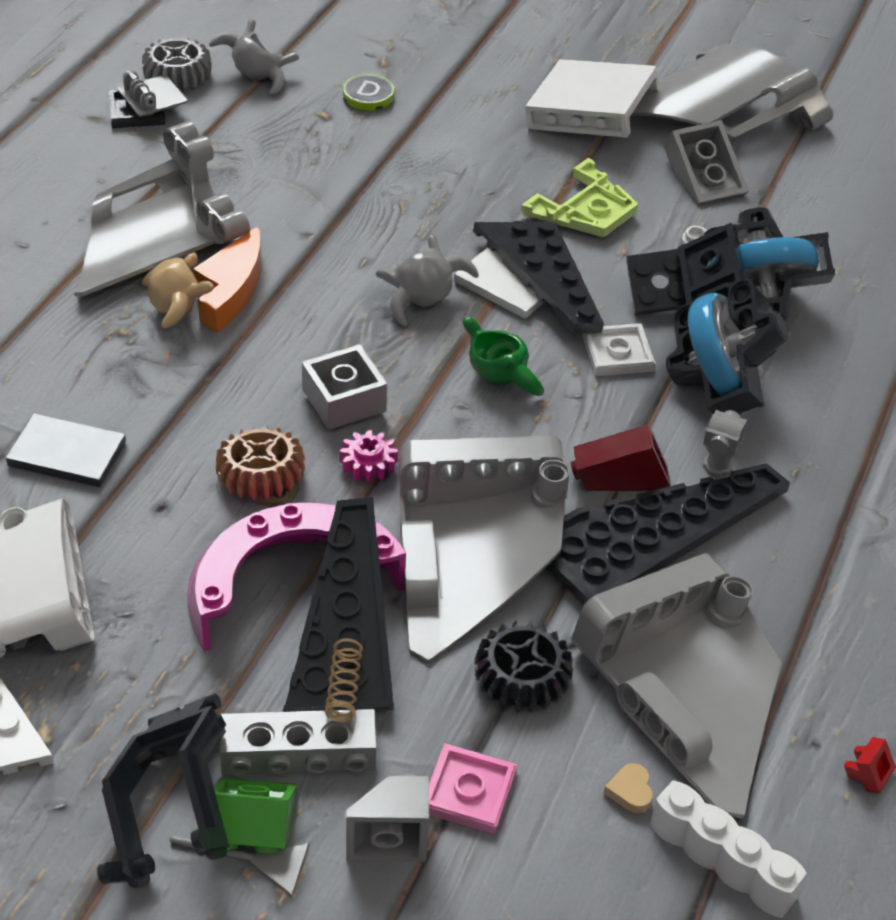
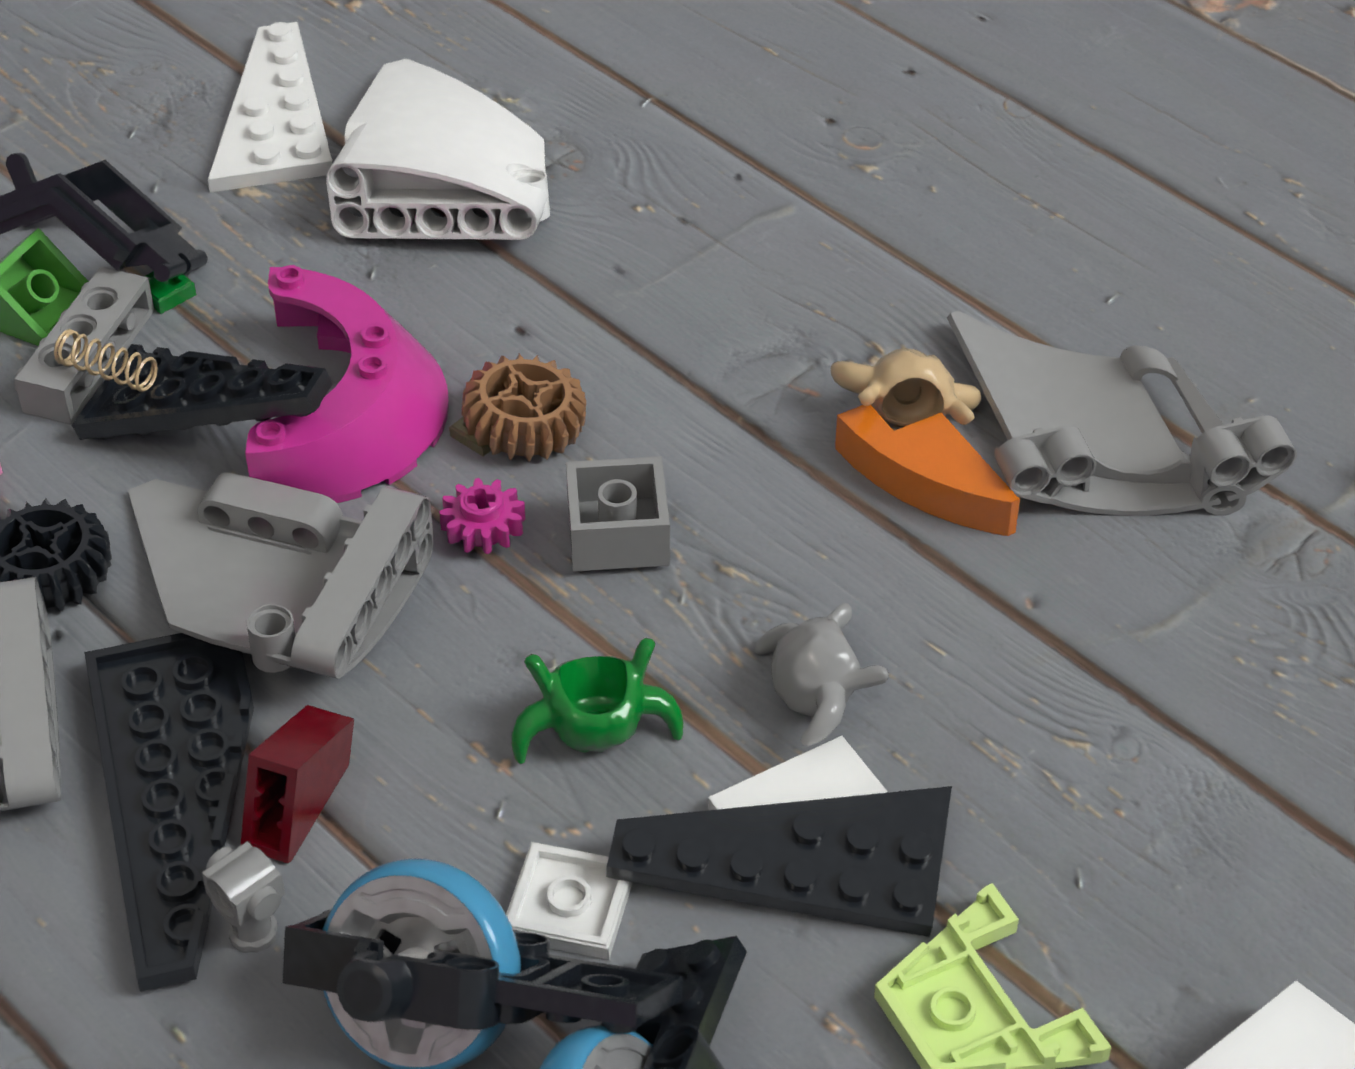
camera: 115 degrees right, 0 degrees up
tile [6,414,126,487] -> none

